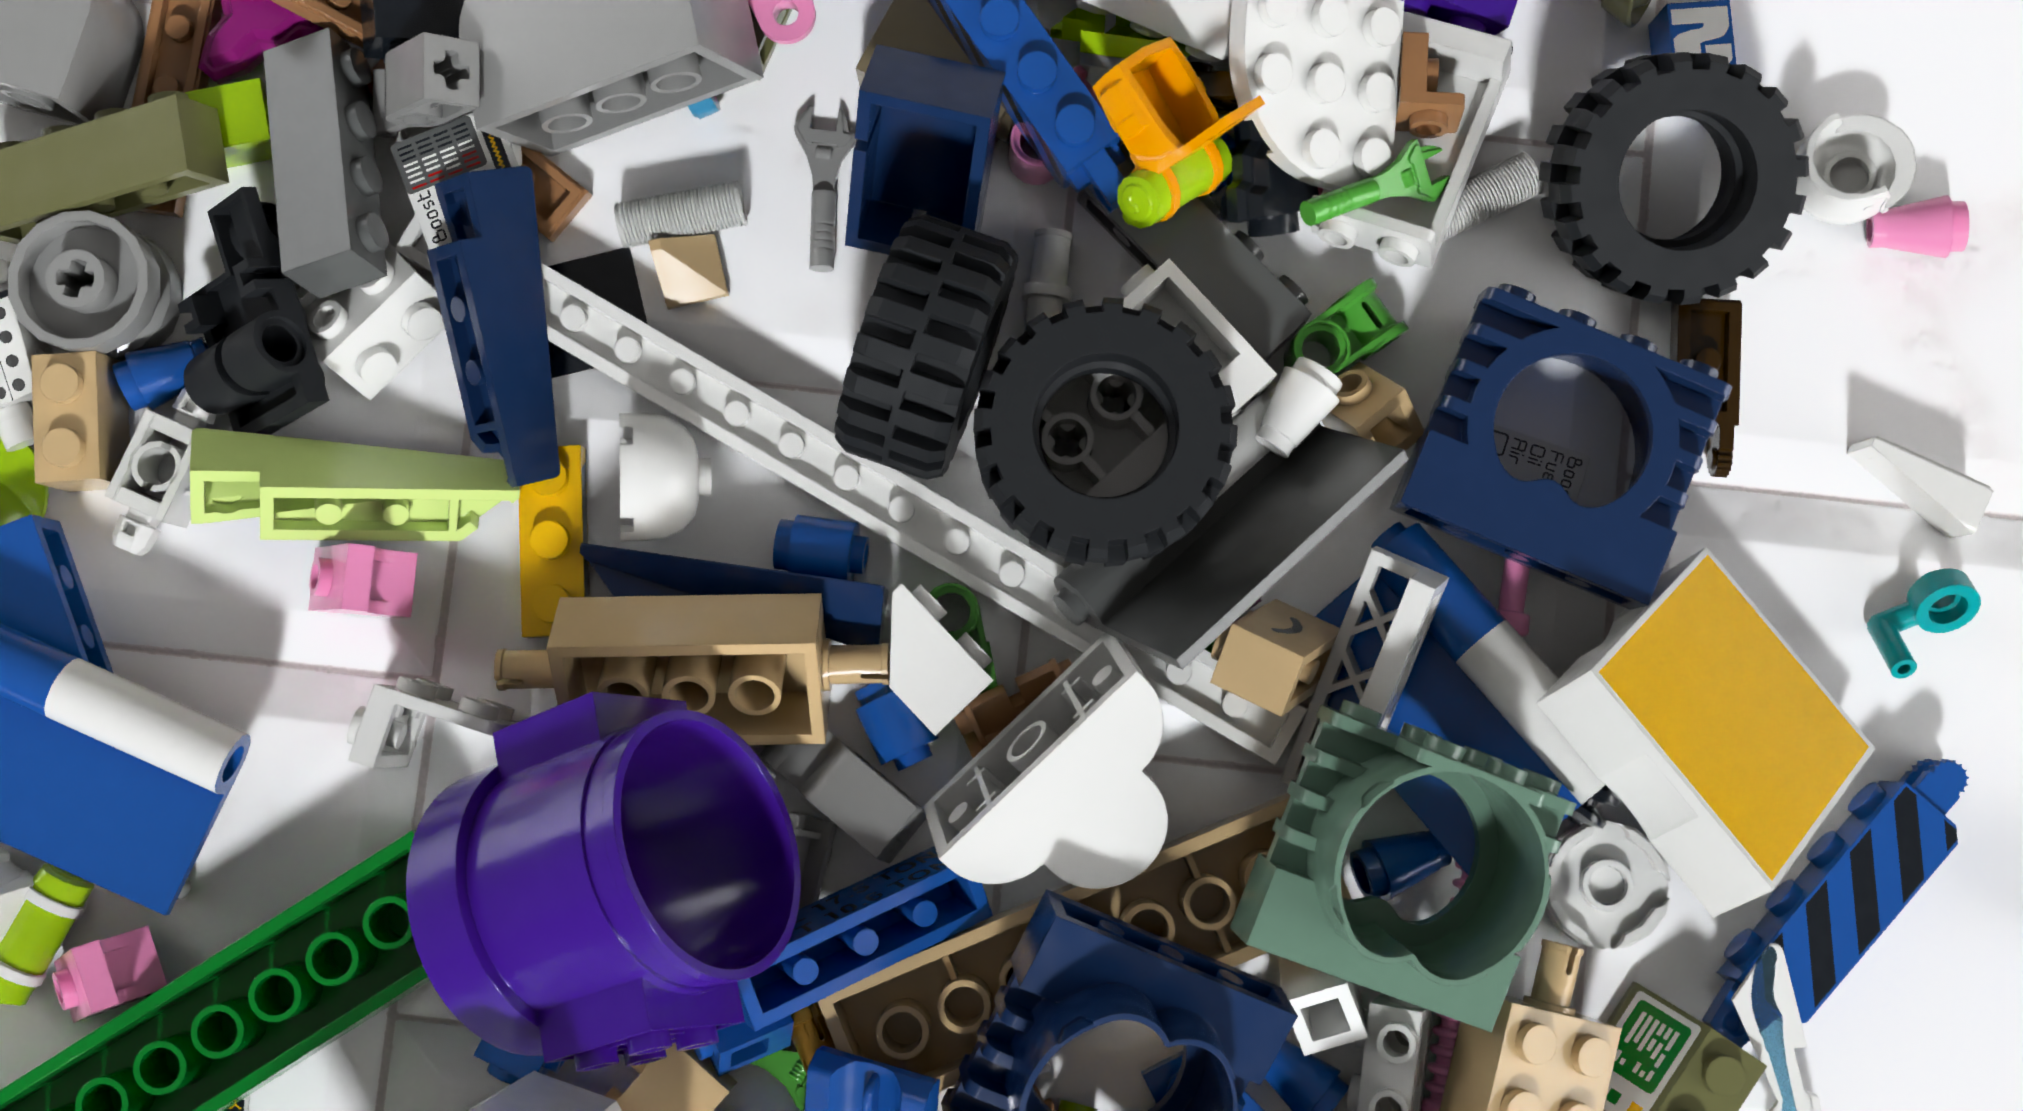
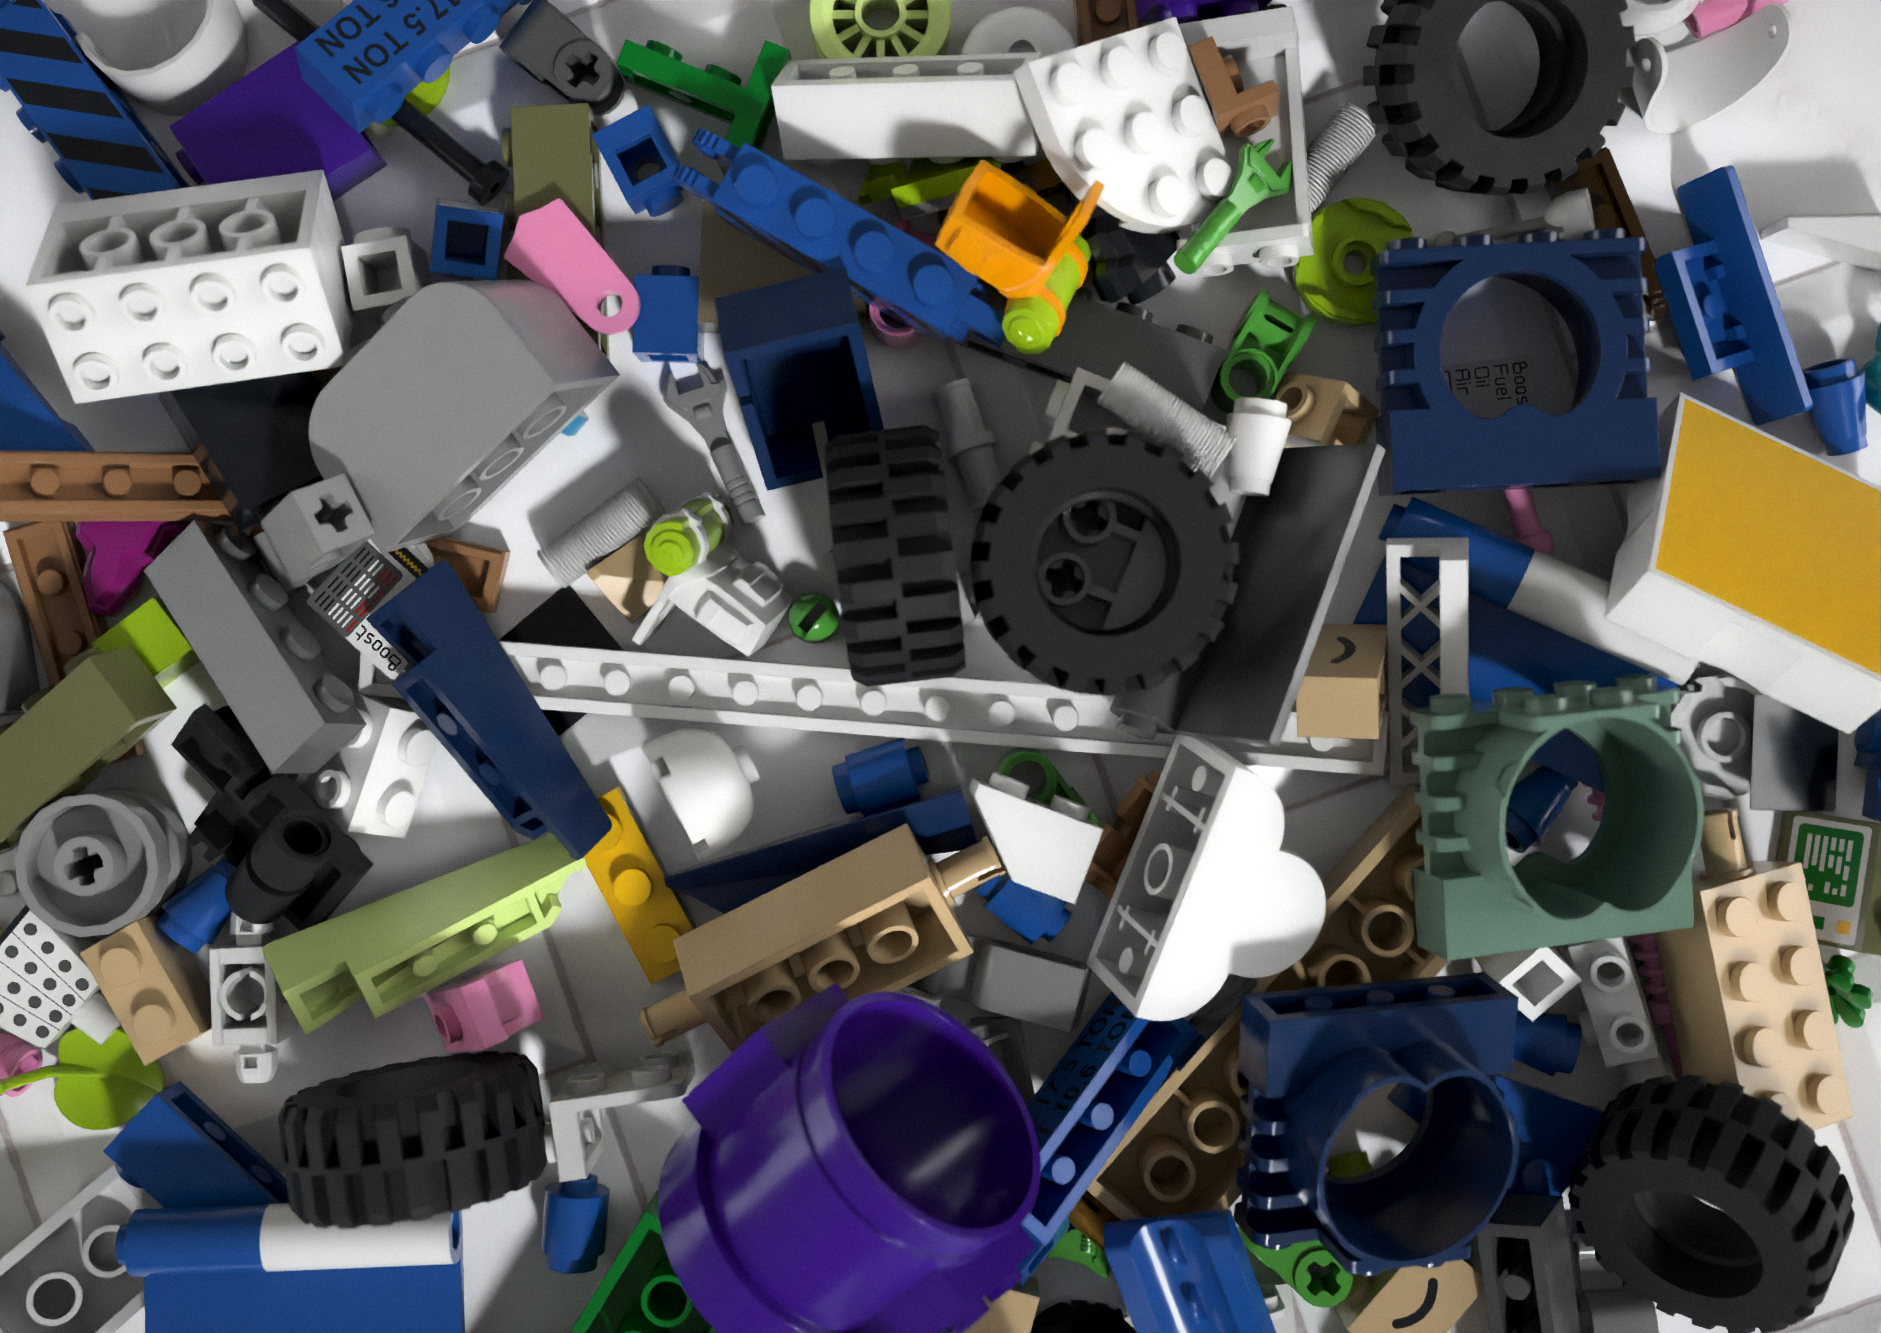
camera: 30 degrees left, 5 degrees up
none -> black tyre [277,1051,548,1229]
none -> blue brick [540,1173,610,1274]
none -> blue brick [632,265,705,364]
none -> white piece [632,491,792,657]
none -> bright green hinge [788,592,840,643]
none -> white piece [1097,361,1236,477]
none -> black sticker [1175,974,1258,1071]
none -> lime plate [1291,196,1414,328]
none -> white hinge [1434,188,1595,247]
none -> white piece [1626,3,1795,134]
none -> blue bracket [1654,165,1813,426]
none -> black sticker [1750,695,1839,811]
none -> blue cone [1802,357,1868,456]

